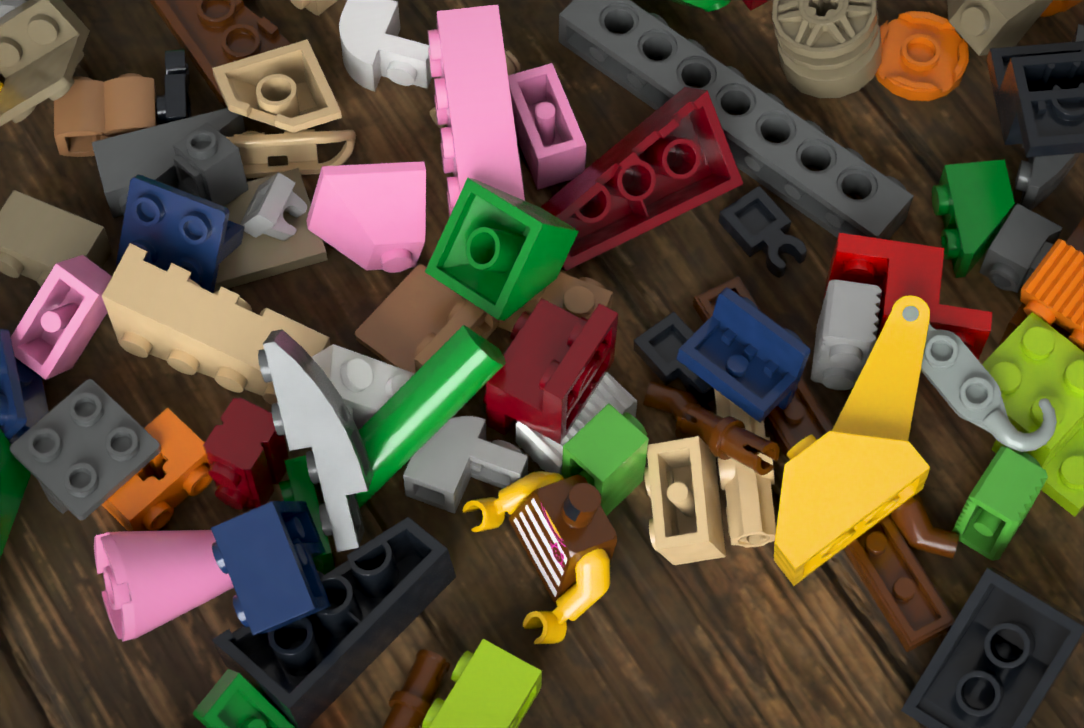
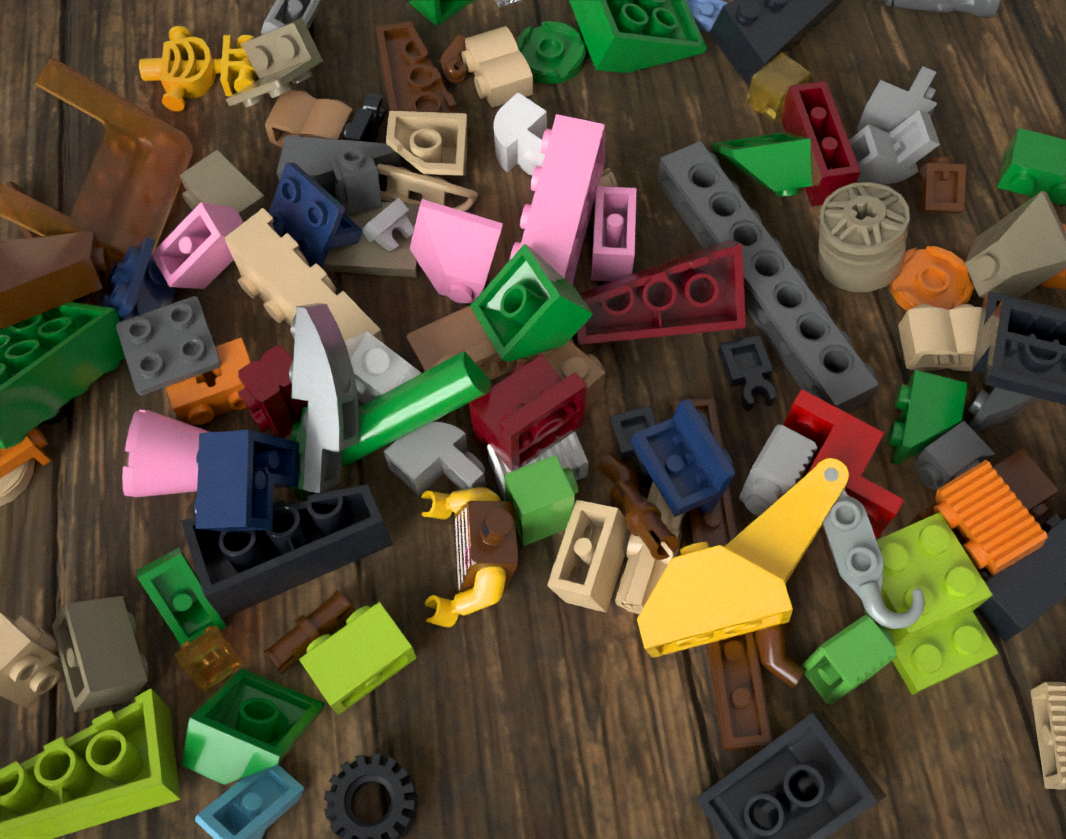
camera: 25 degrees right, 0 degrees up
none -> tan brick [898,304,982,371]

